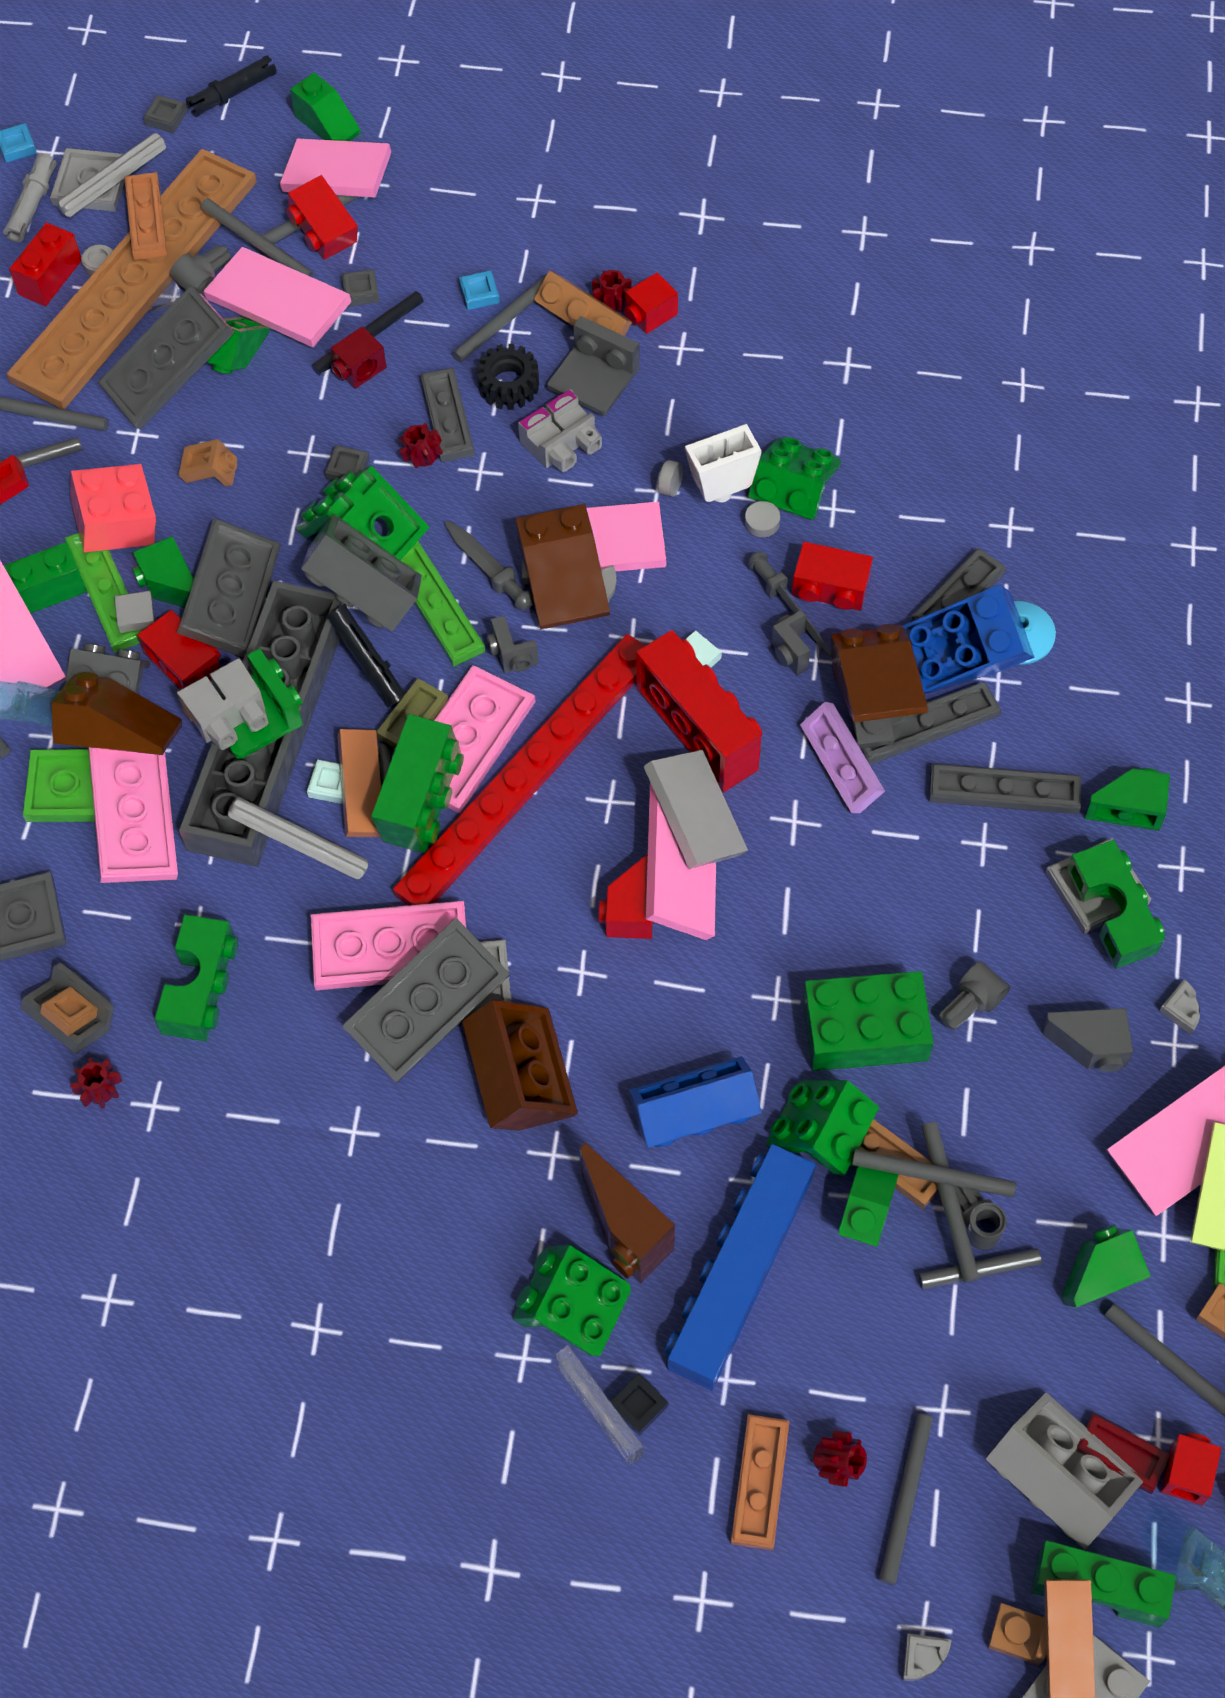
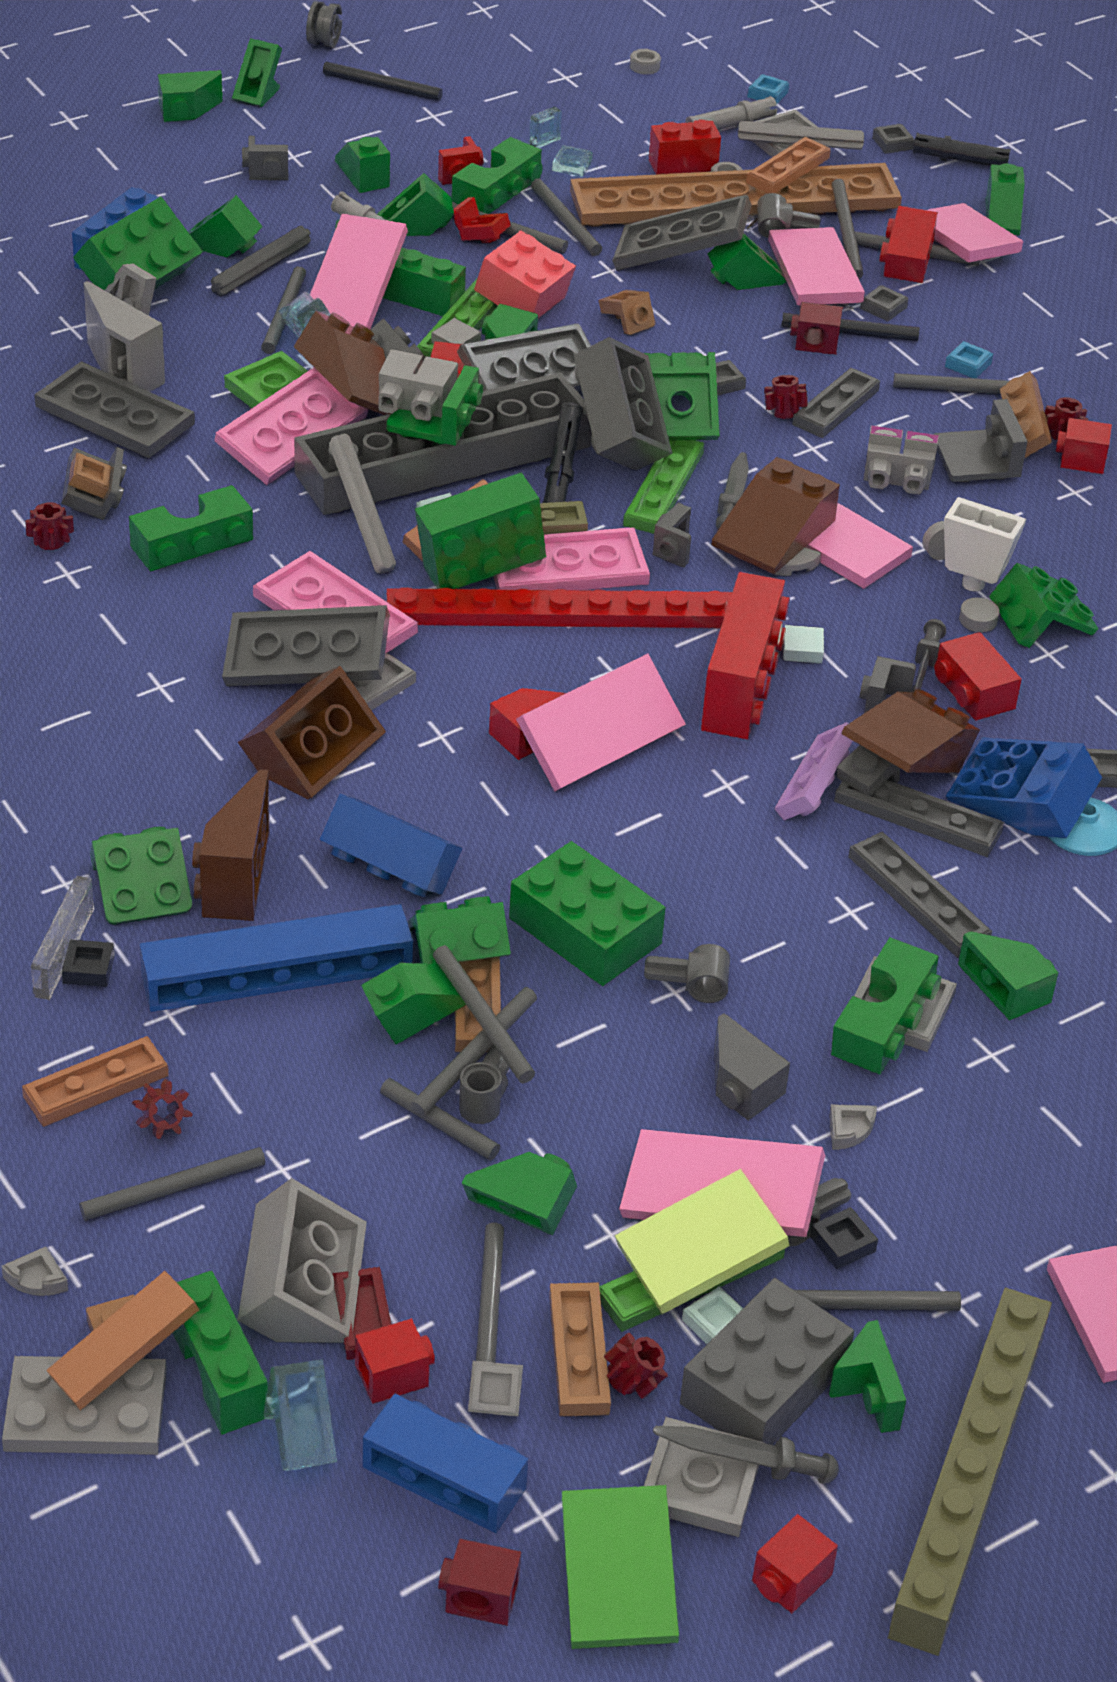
camera: 45 degrees right, 20 degrees down
black tyre [477,344,539,410] -> none
light grey tile [643,750,748,869] -> none

